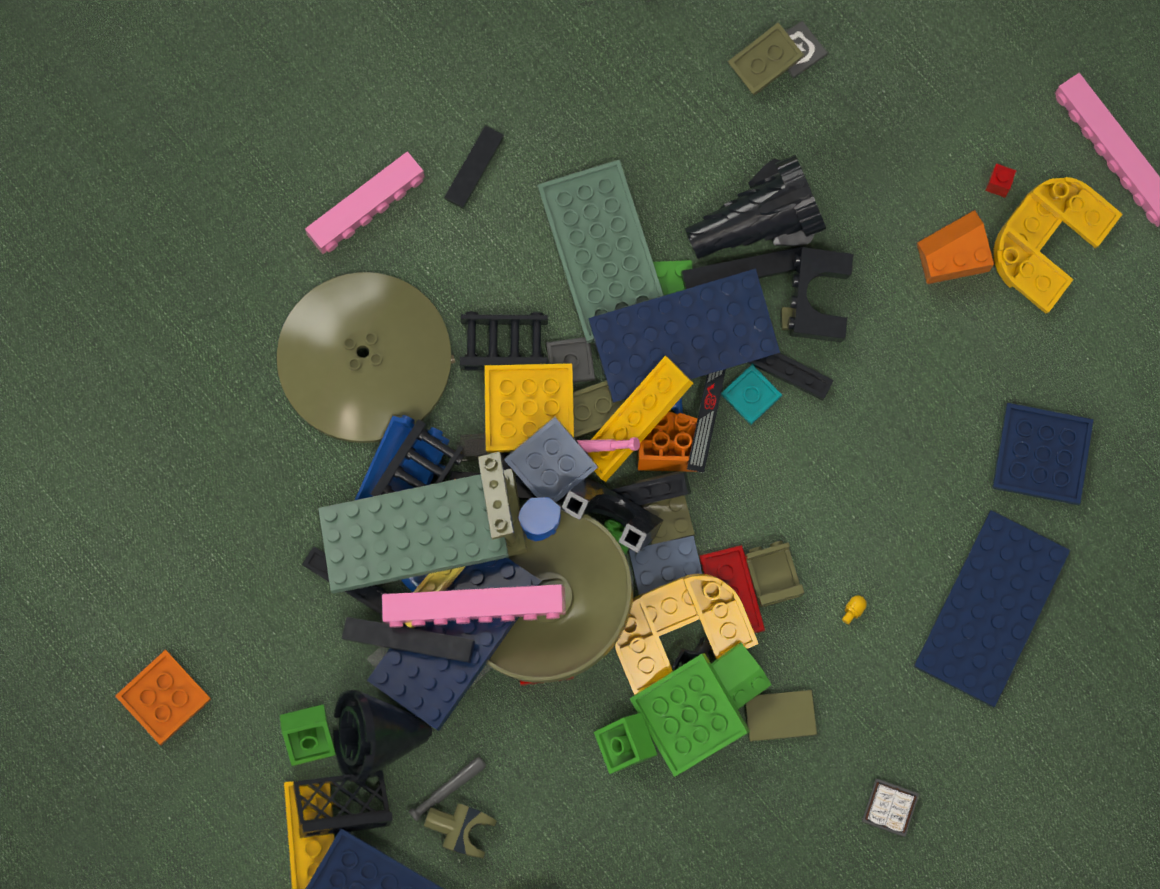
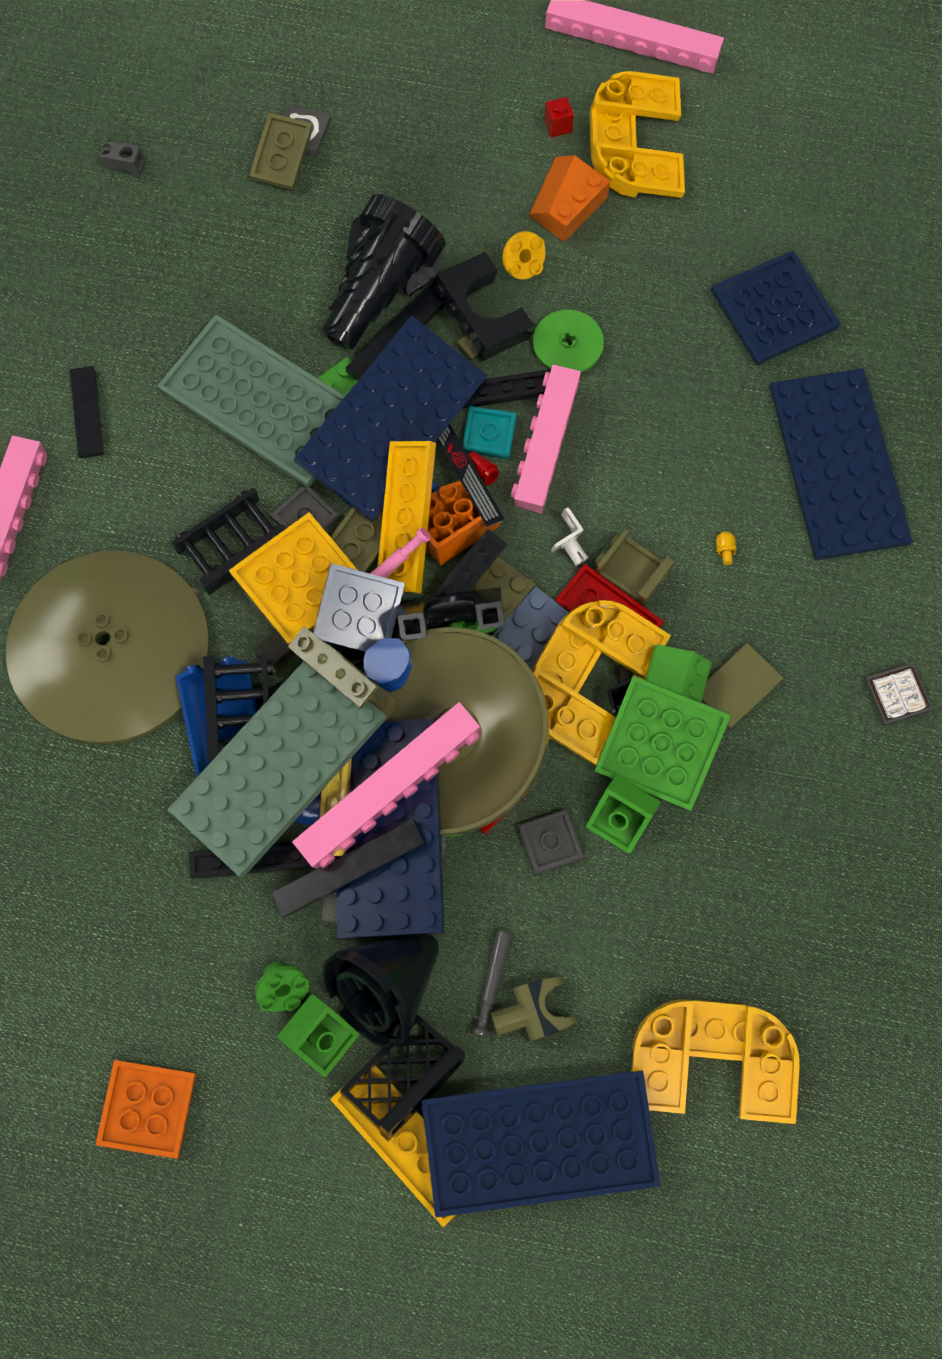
camera: 35 degrees left, 5 degrees down
none -> bright green plate [255,962,309,1012]
none -> red cone [468,451,499,486]
none -> yellow plate [502,231,546,279]
none -> bright pink brick [511,364,581,514]
none -> dark grey tile [517,809,585,876]
none -> bright green piece [533,310,604,373]
none -> white bracket [551,507,589,566]

